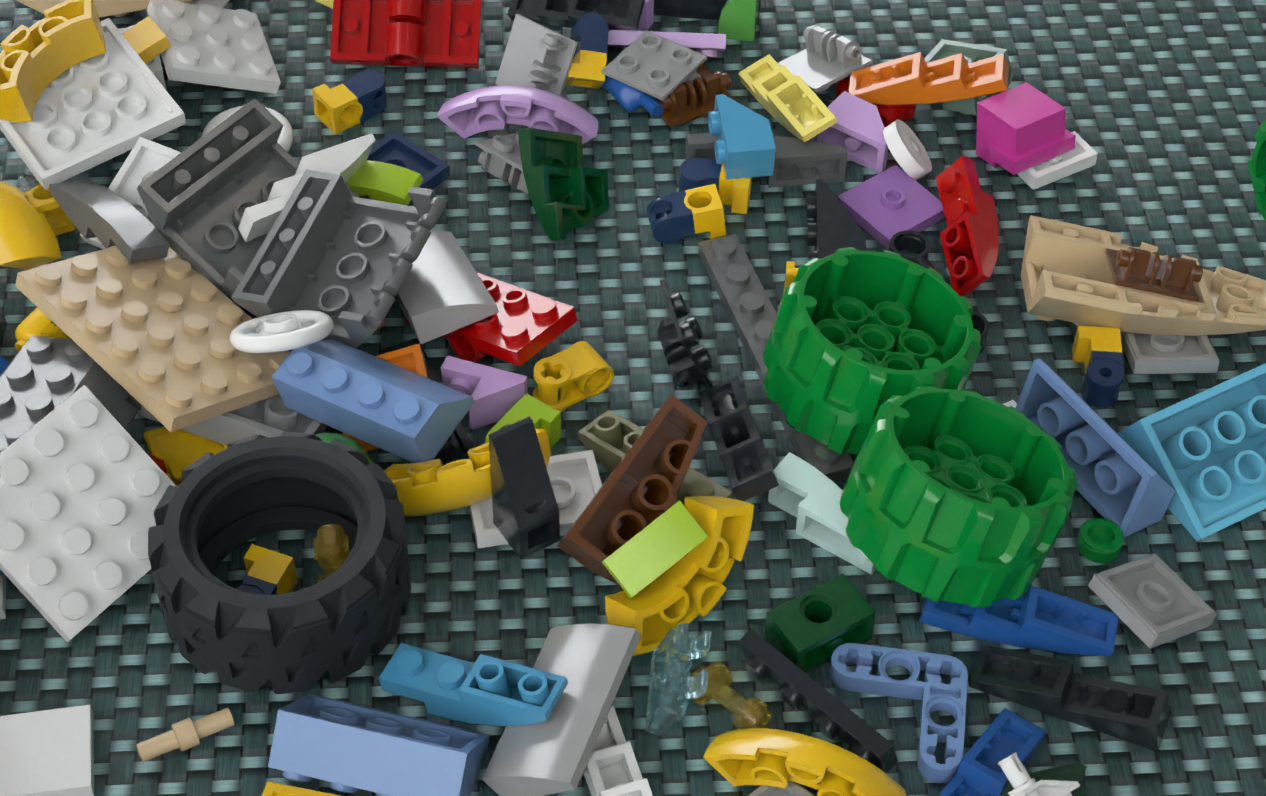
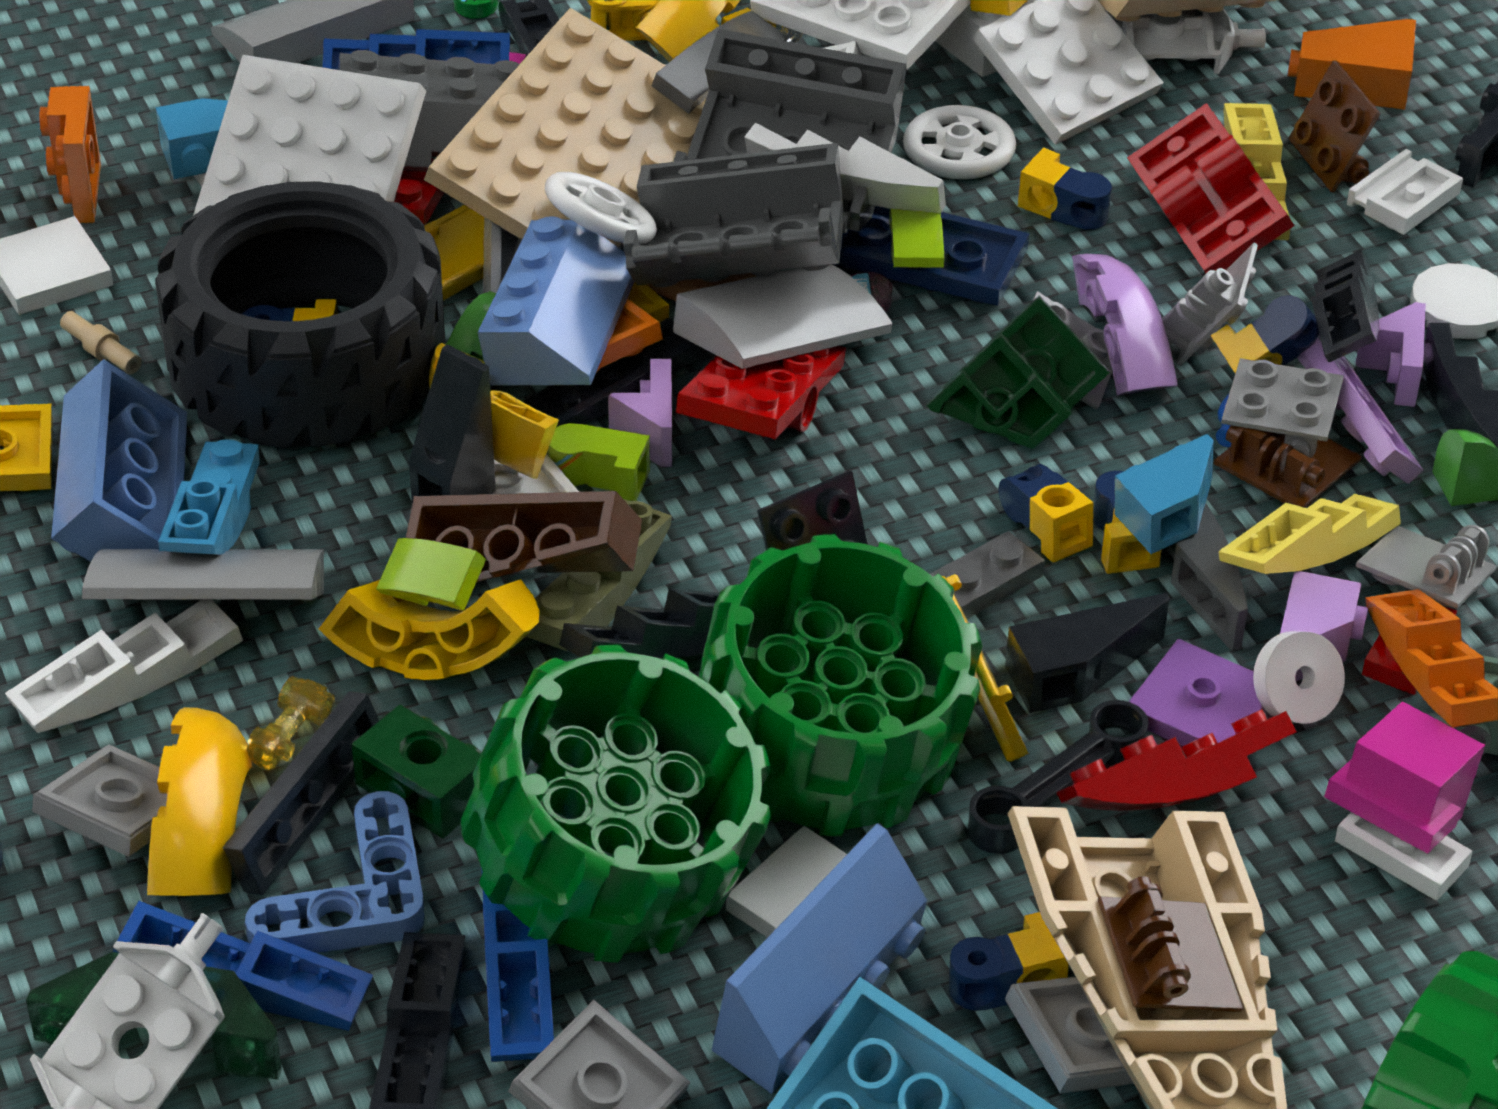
camera: 70 degrees right, 5 degrees down
yellow piece [532,341,614,412] -> none
clear light blue plate [645,623,711,736] -> none
green tile [1076,518,1124,563] -> none

